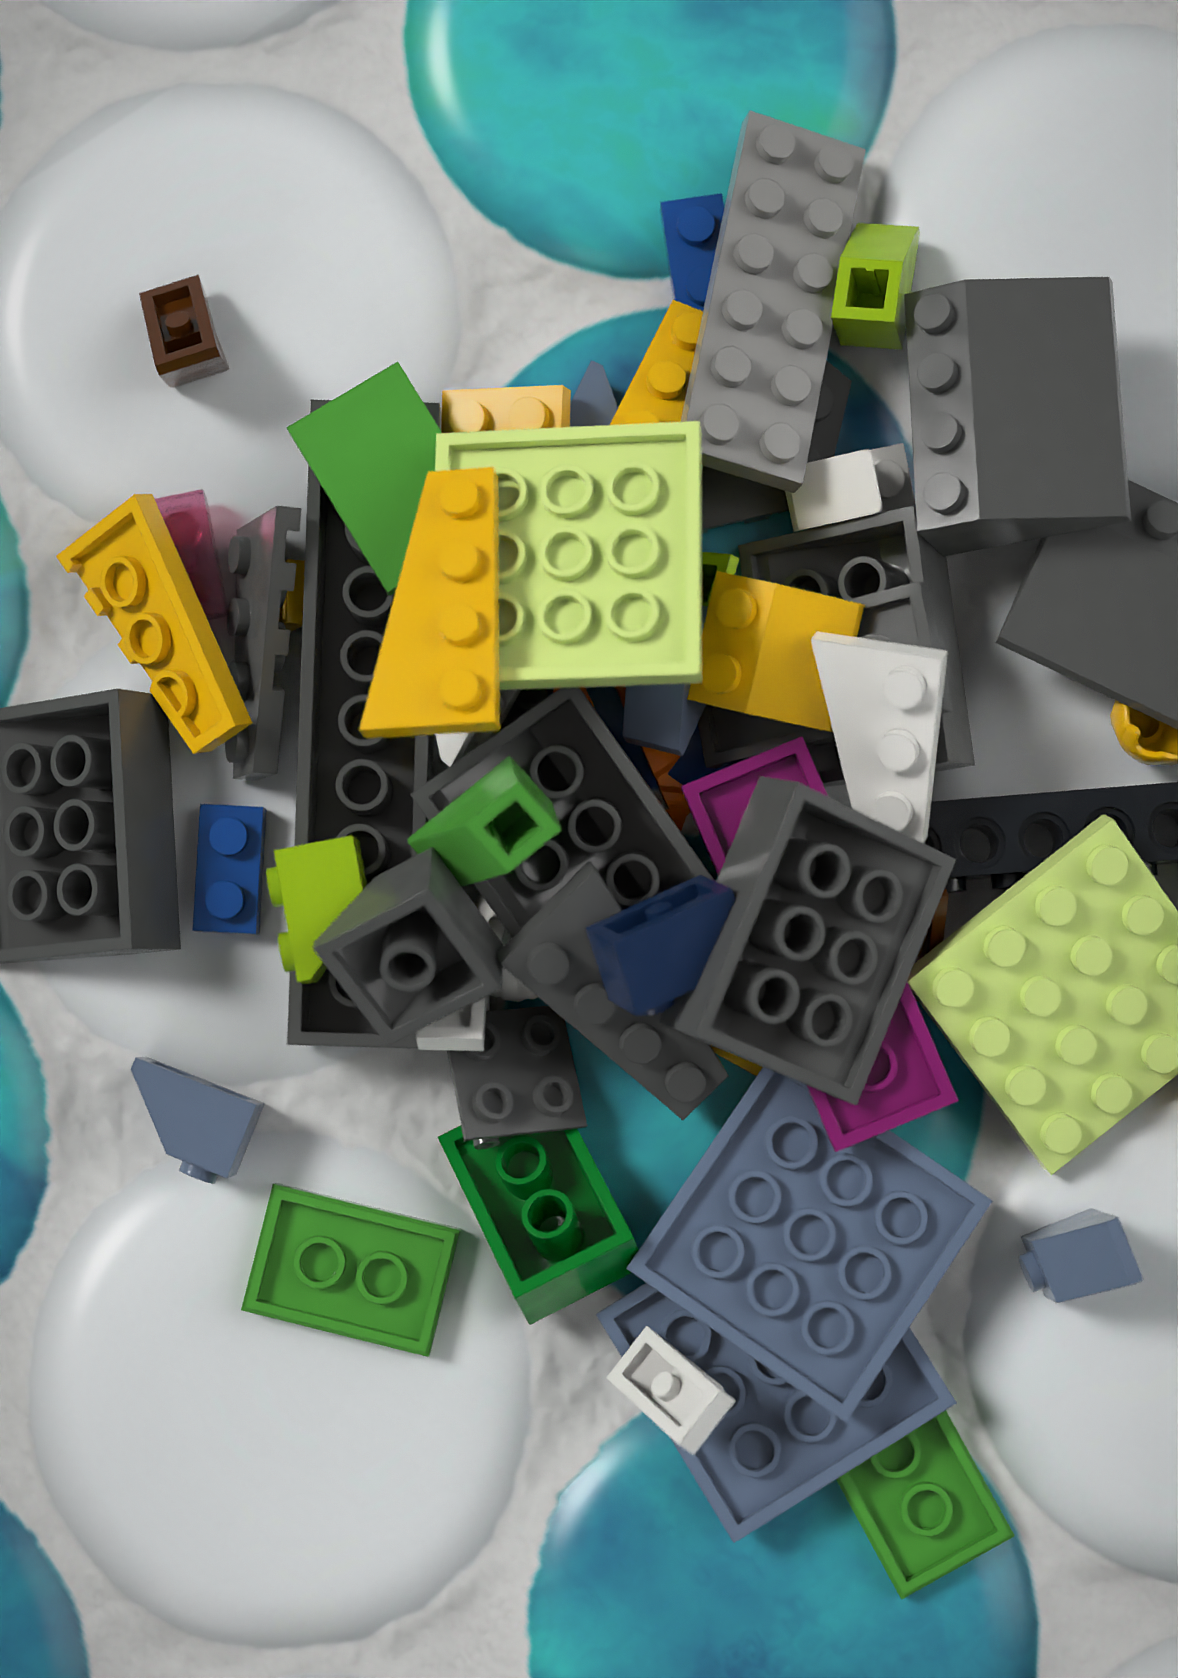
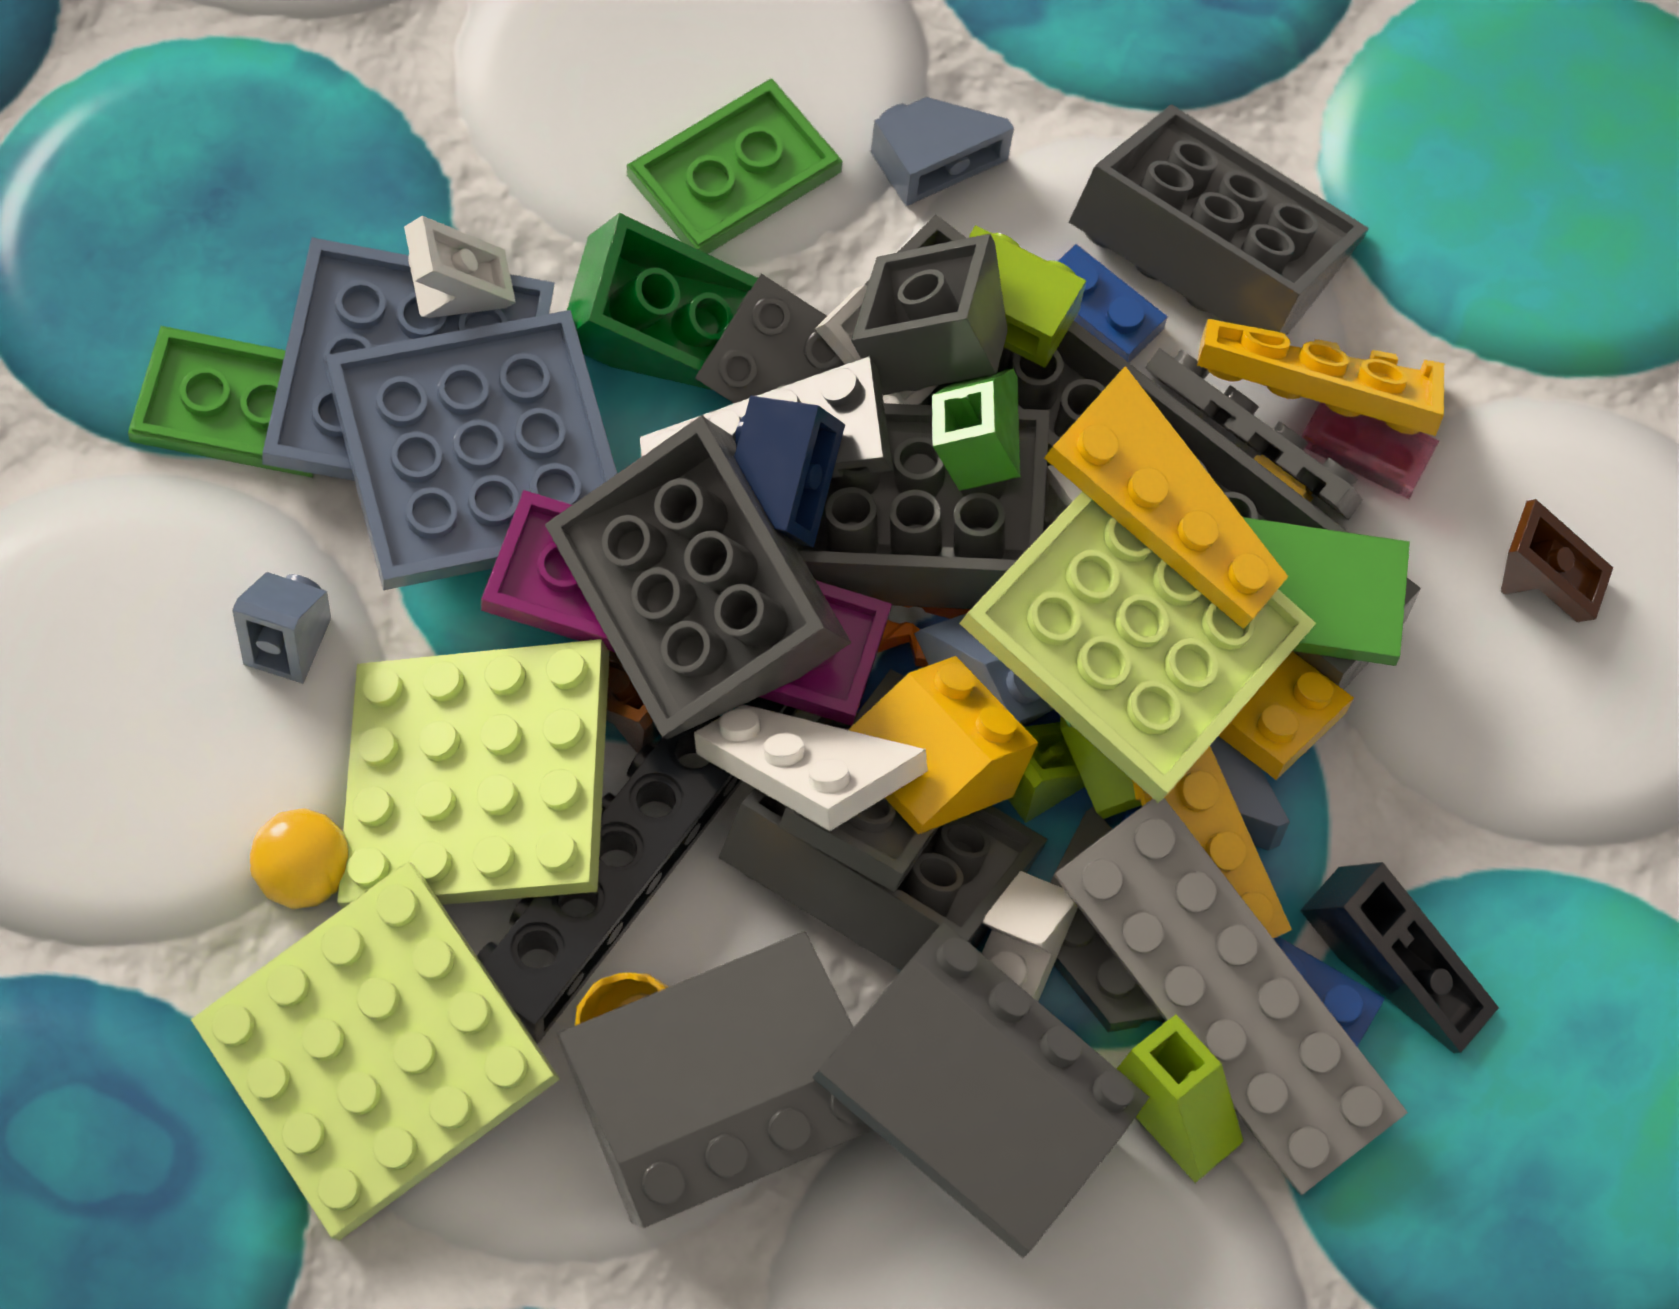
camera: 120 degrees right, 20 degrees down
none -> black slope [1300,862,1499,1053]

